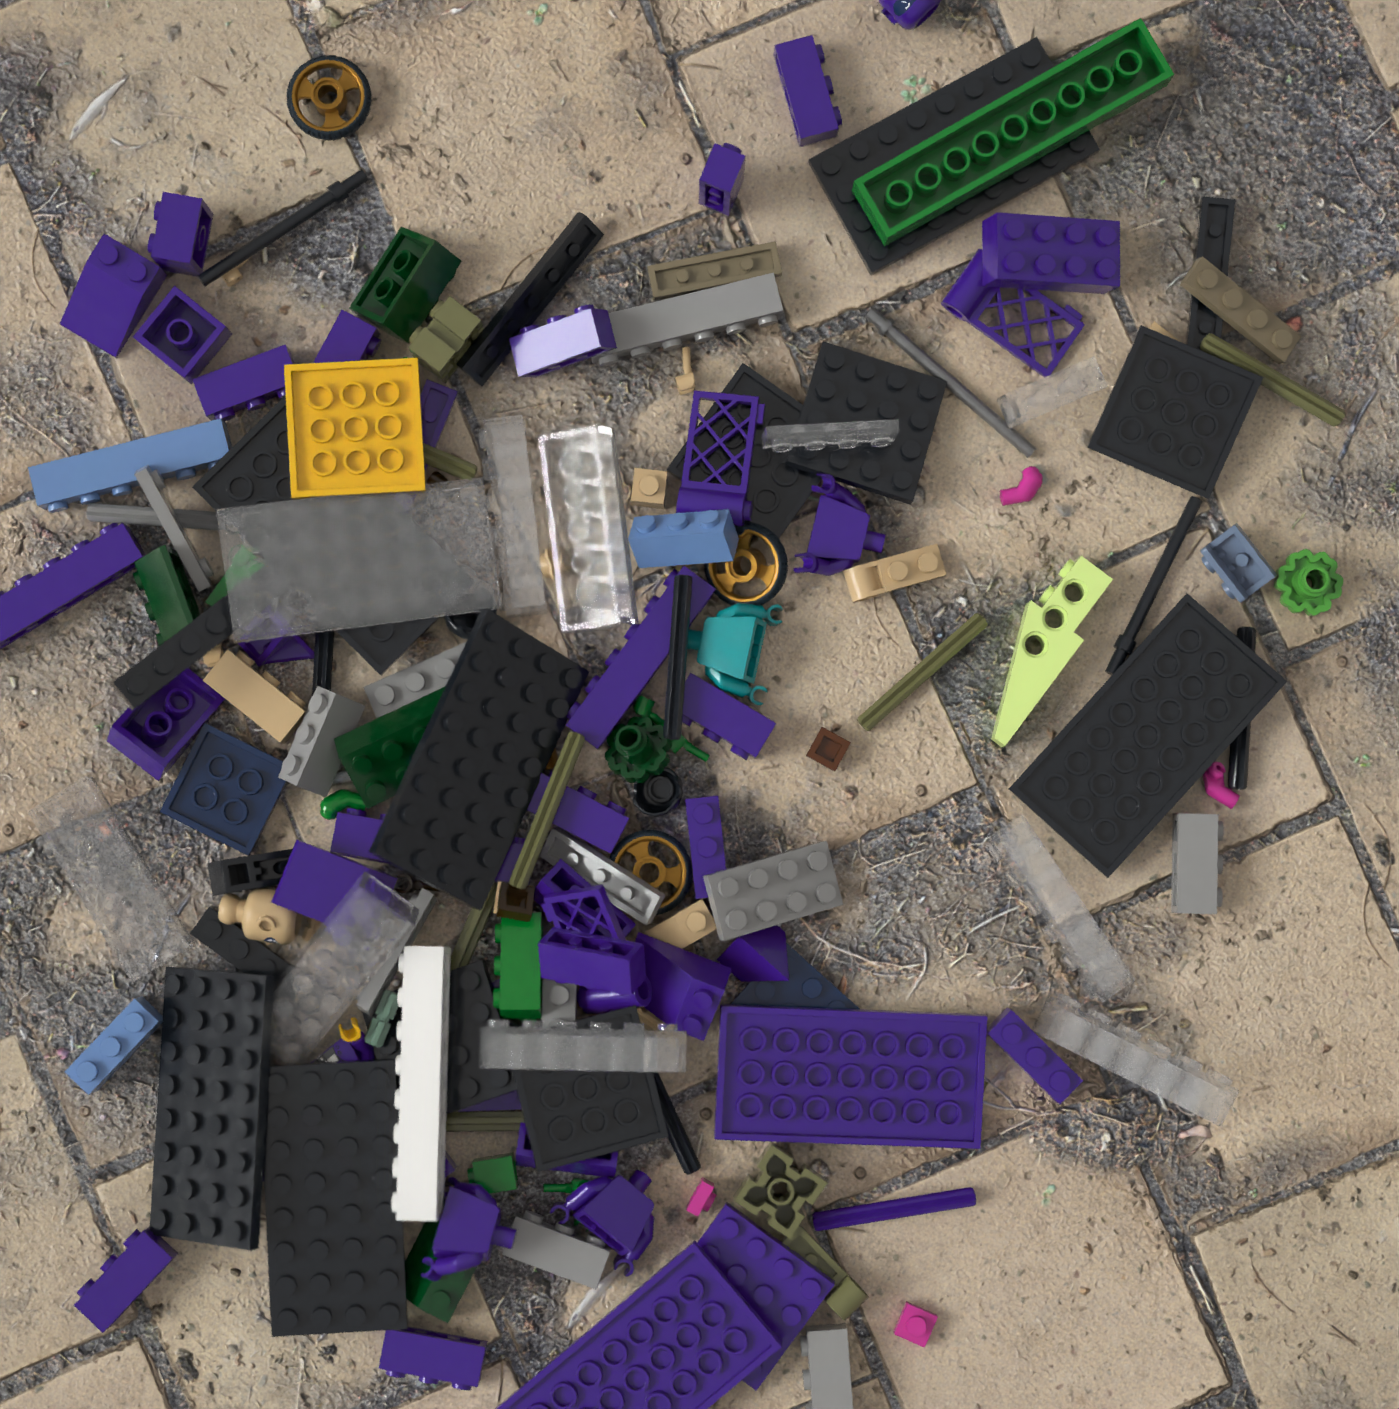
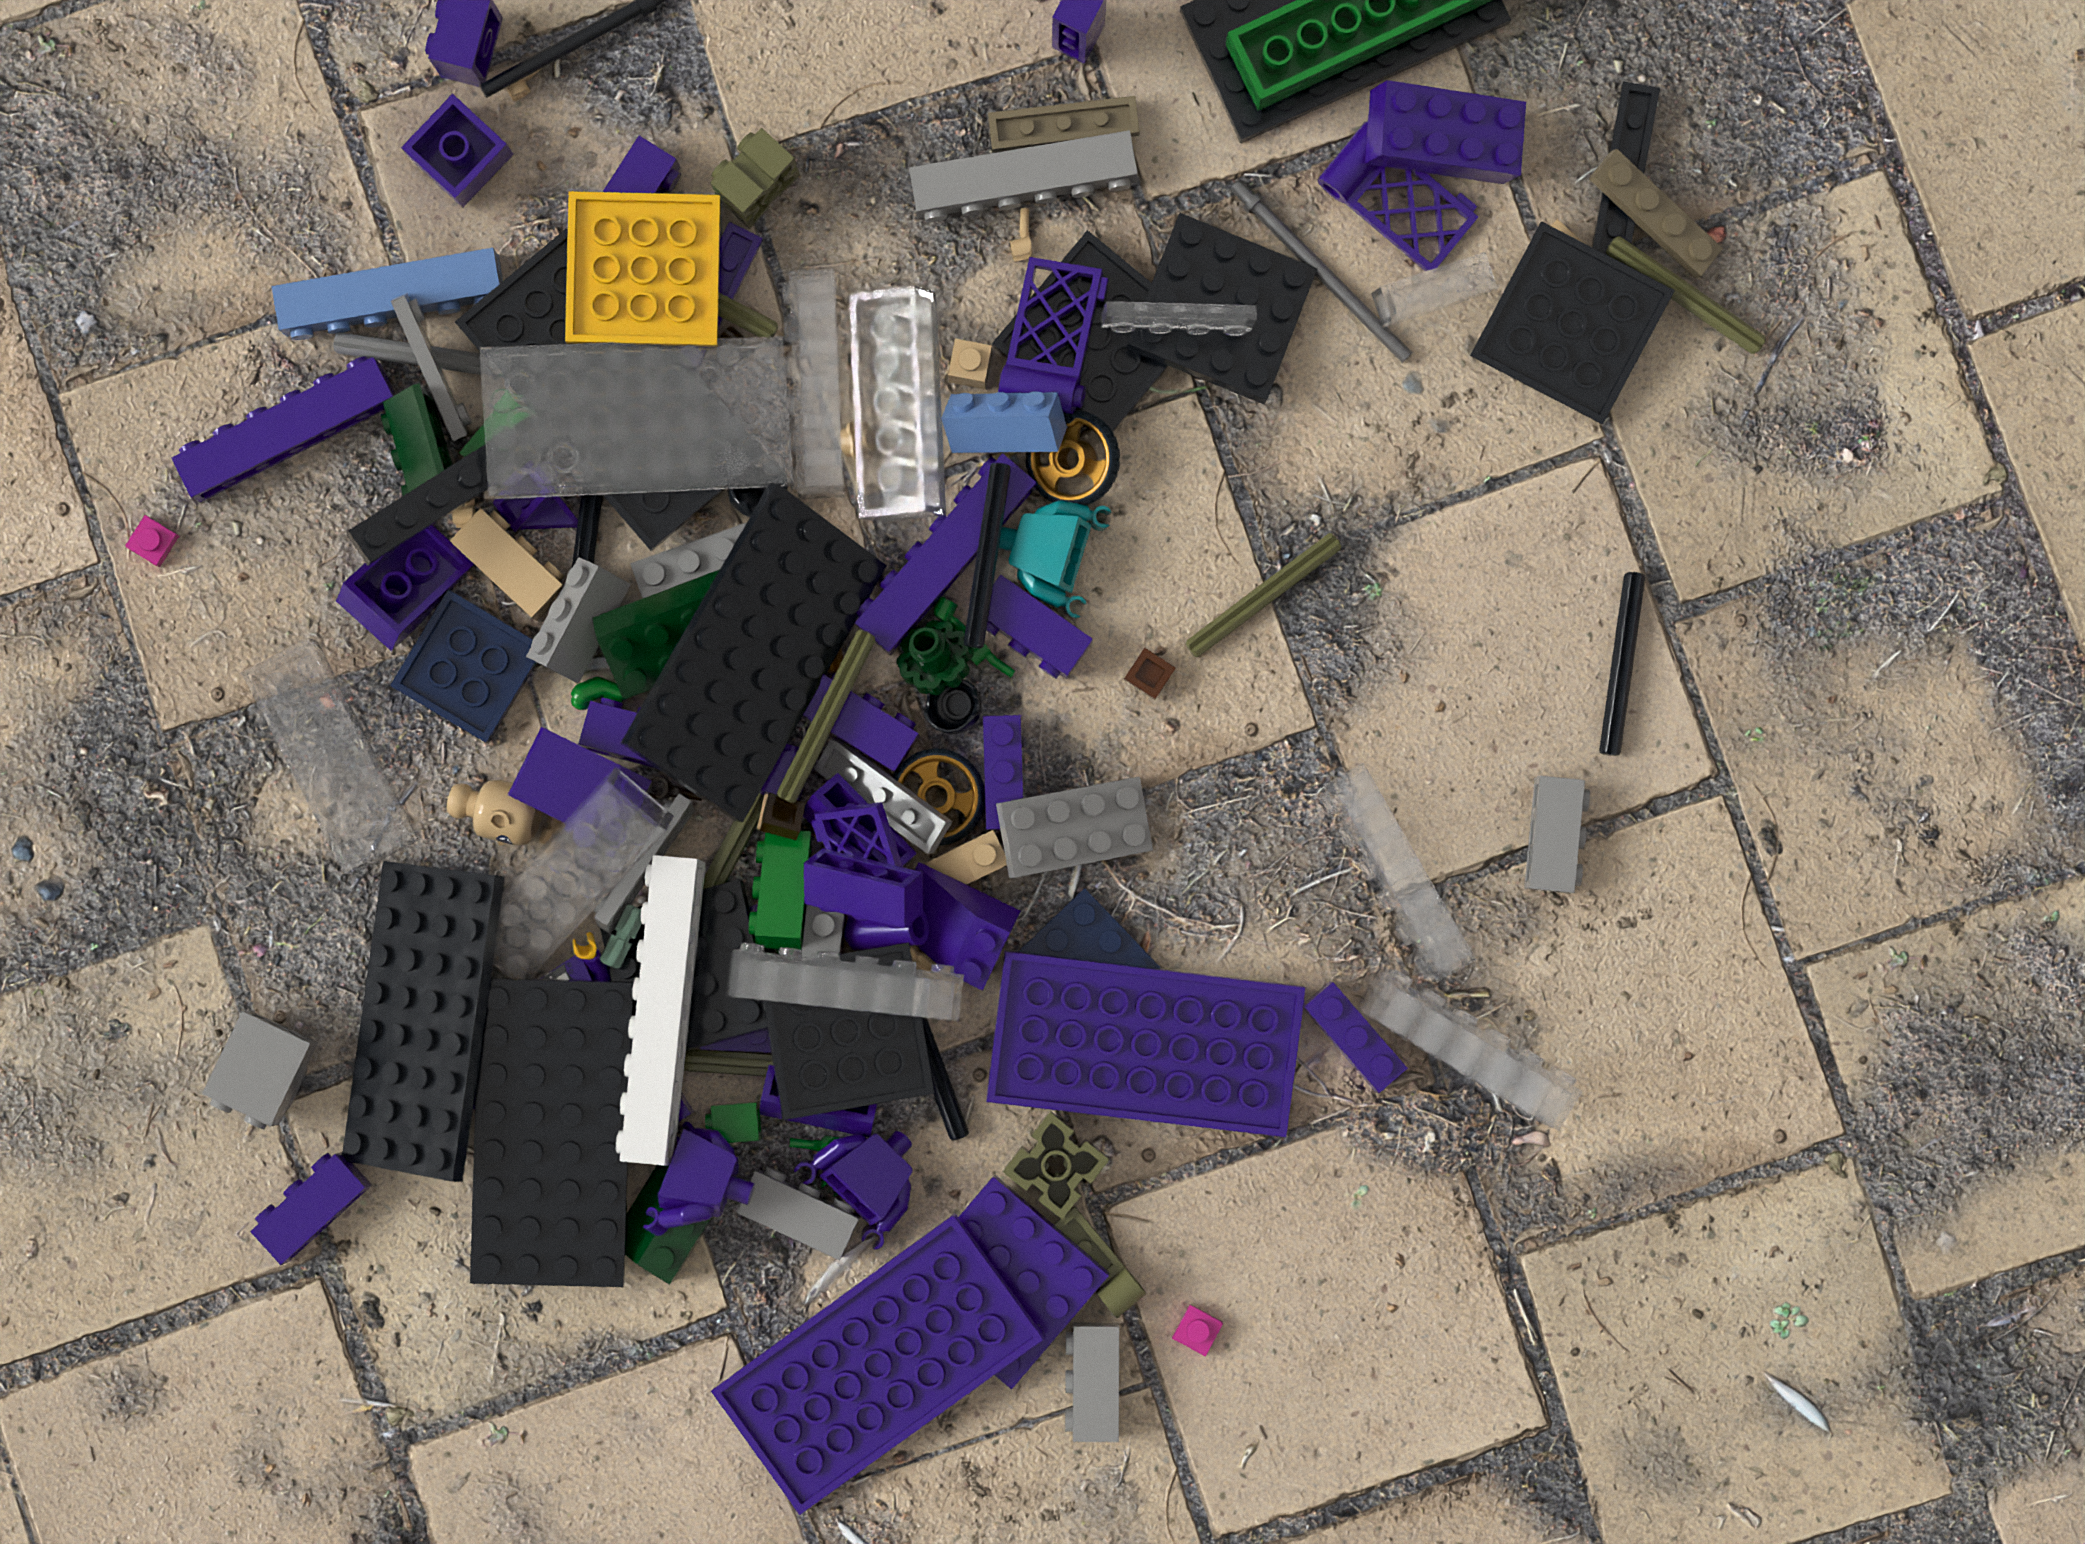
camera: 10 degrees right, 0 degrees up
dark purple slope [60,234,168,358] -> none
medium blue brick [65,996,163,1095] -> none
black plate [190,906,318,1011] -> none
dark purple brick [192,345,295,422] -> none
black slope [208,845,314,896] -> none
dark green slope [349,227,462,344] -> none
dark purple brick [378,1326,488,1390] -> none
black plate [456,212,604,386] -> none
brick [509,305,617,378] -> none
dark pink plate [686,1177,717,1217] -> none
dark purple slope [717,925,789,982] -> none
dark purple torso [794,473,886,576] -> none
dark purple axle [812,1187,976,1231] -> none
tan plate [843,544,947,603] -> none
yellowish green brick [991,556,1113,747] -> none
dark pink arm [1000,466,1043,506] -> none
black plate [1008,593,1287,878] -> none
black bar [1105,496,1203,675] -> none
sand blue bracket [1200,523,1277,603] -> none
dark pink arm [1203,761,1240,809] -> none
bright green plant [1274,549,1344,616] -> none
none -> light grey brick [202,1010,318,1129]

